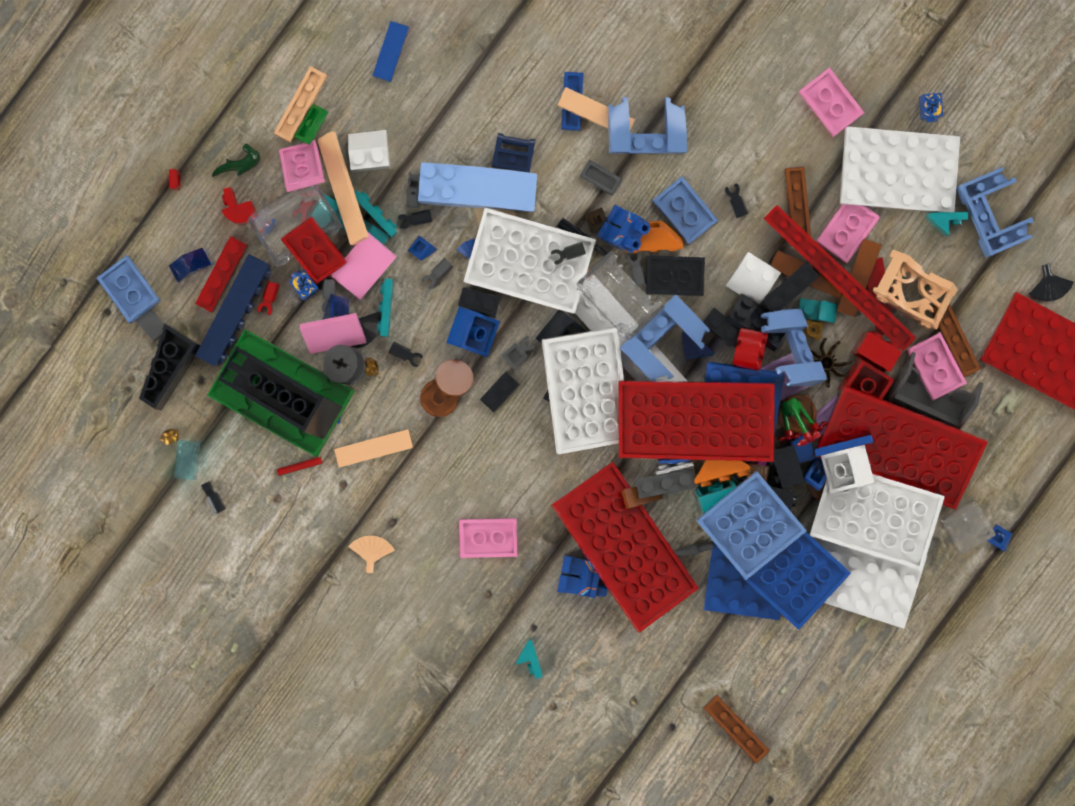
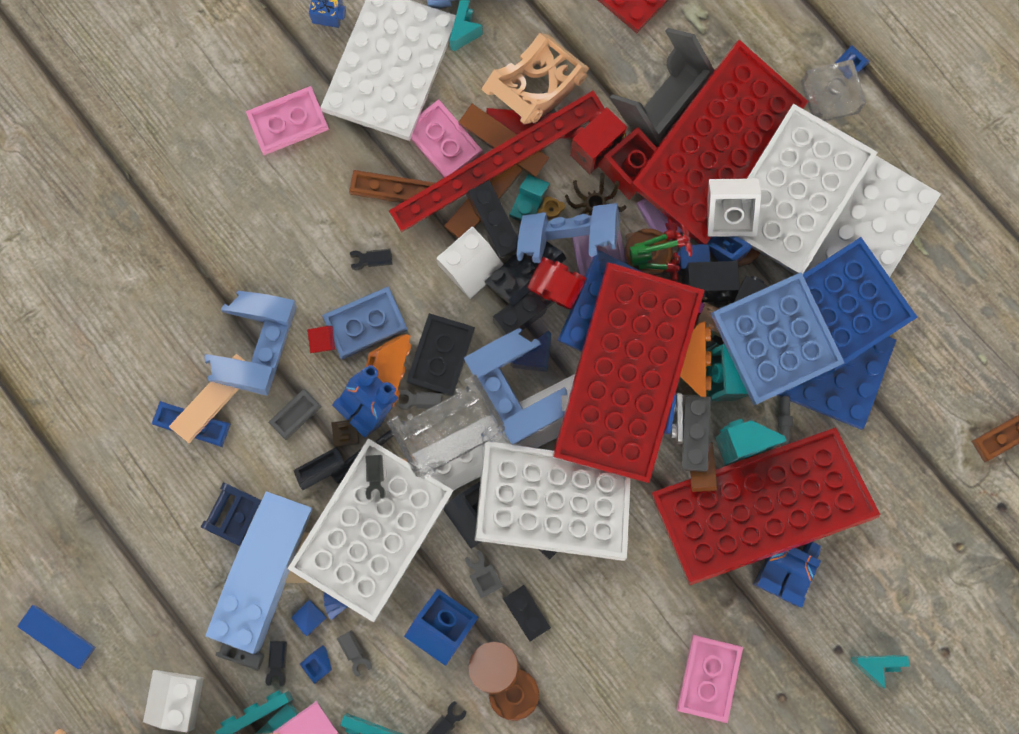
camera: 80 degrees left, 10 degrees down
black brick [458,287,501,317] -> none
blue tile [814,435,873,457] -> none
bright pink tile [905,333,967,401] -> none
dark orange tile [931,304,981,377] -> none
none -> blue slope [291,600,327,636]
none -> black tile [293,447,347,491]
none -> red tile [307,326,335,353]
none -> teal slope [715,419,787,465]

